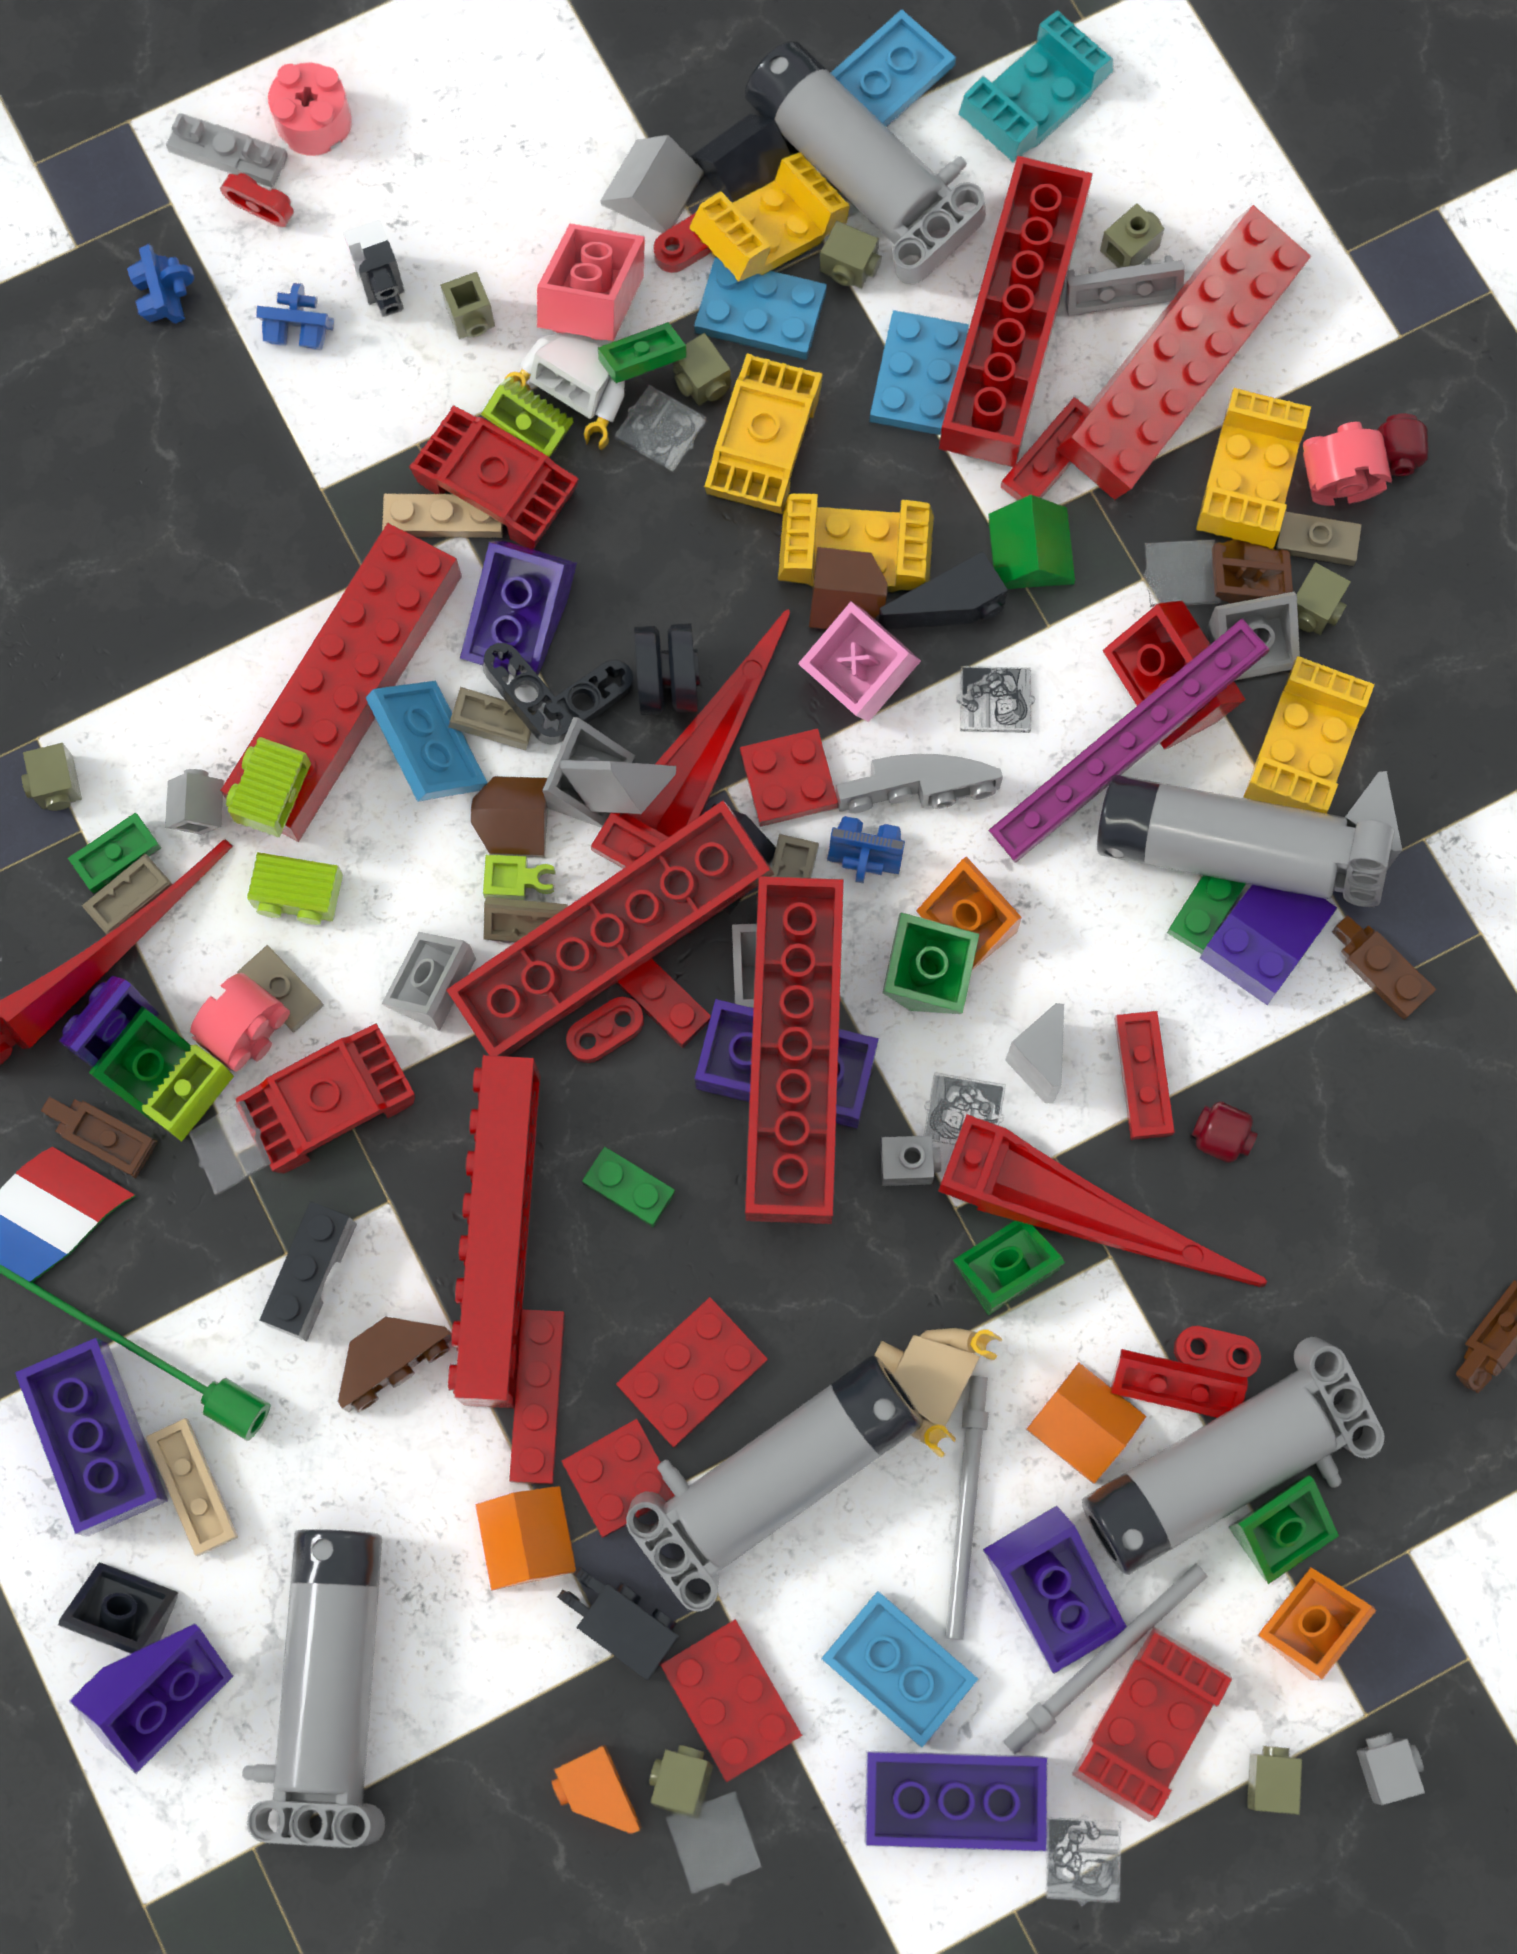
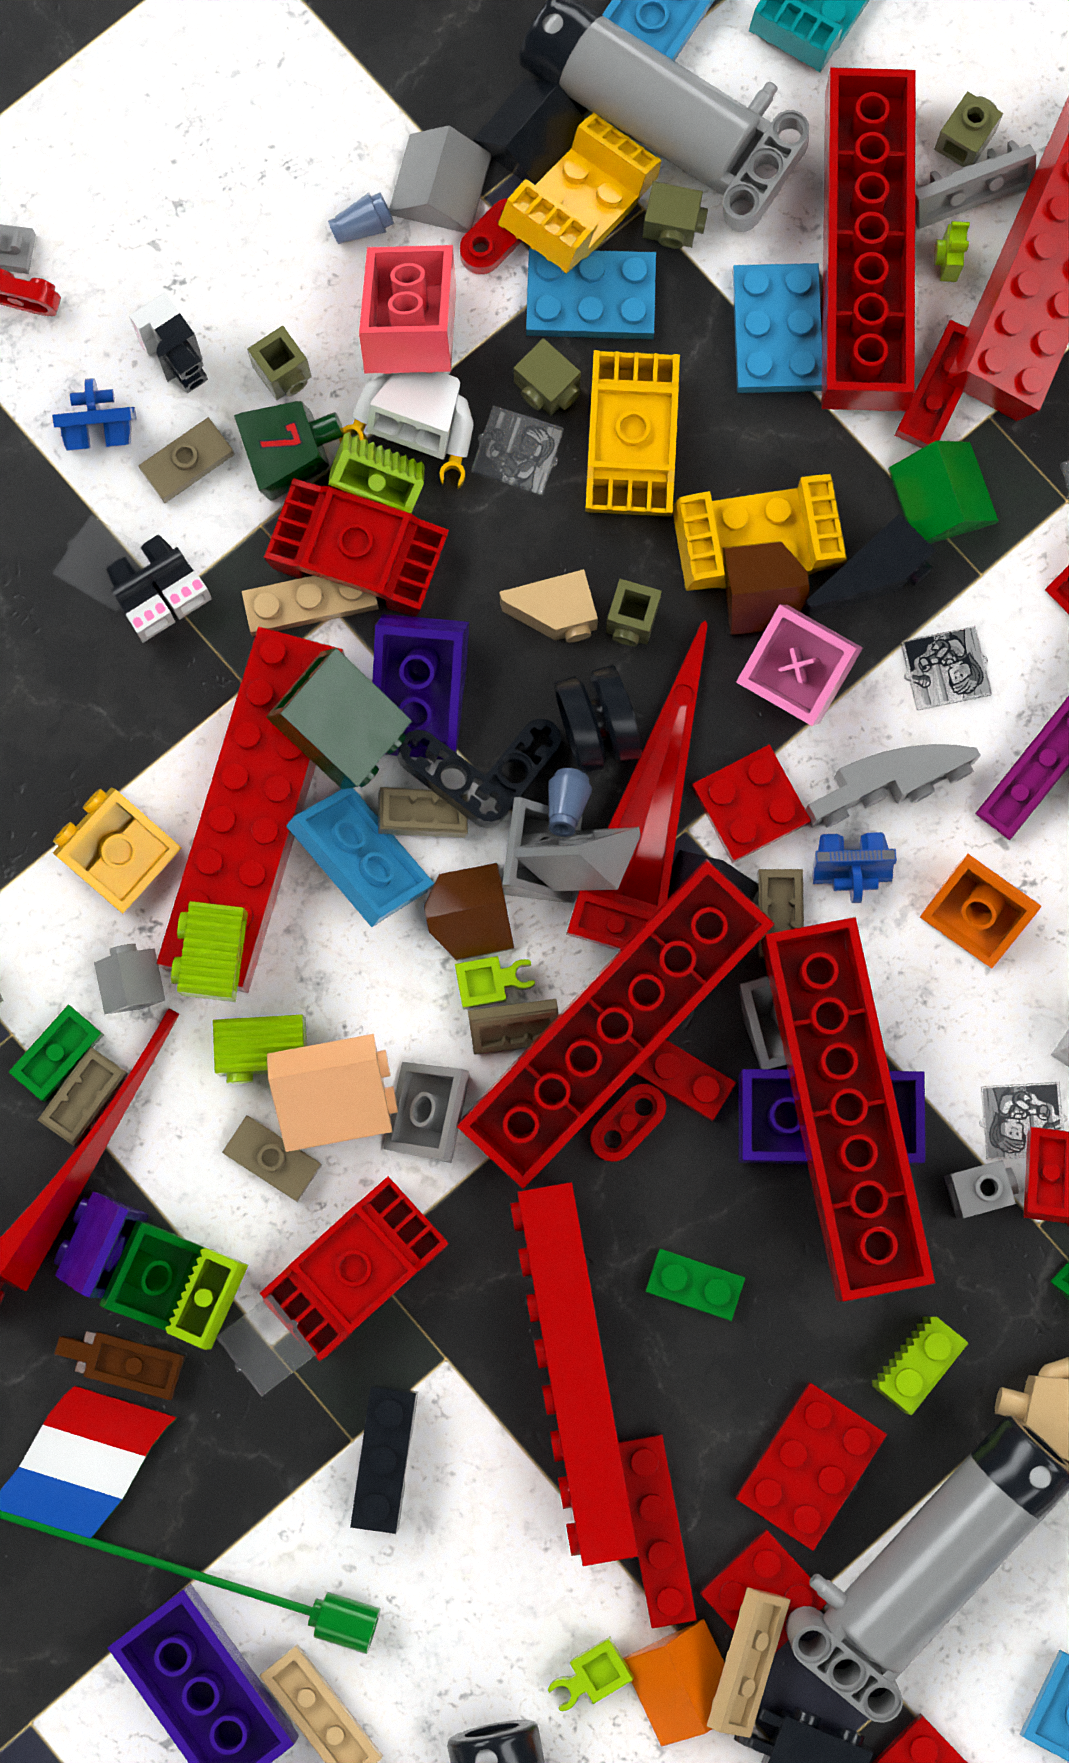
camera: 15 degrees left, 5 degrees up
coral brick [190,973,290,1072] -> none
coral brick [268,63,352,156] -> none
reddish brown slope [338,1317,452,1413] -> none
green plate [598,322,687,383] -> none
green slope [882,912,979,1014] -> none
none -> clear piece [52,515,150,613]
none -> yellow plate [53,787,182,914]
none -> hips [106,535,212,643]
none -> dark tan plate [138,417,235,503]
none -> dark green torso [234,401,345,501]
none -> brick [266,648,412,789]
none -> light nougat brick [267,1034,398,1152]
none -> sand blue cone [328,192,394,244]
none -> tan slope [500,569,598,643]
none -> sand blue cone [548,768,592,837]
none -> lime plate [548,1636,634,1711]
none -> olive brick [606,579,662,646]
none -> tan plate [707,1587,790,1738]
none -> lime brick [872,1316,968,1415]
none -> lime plate [934,221,970,282]

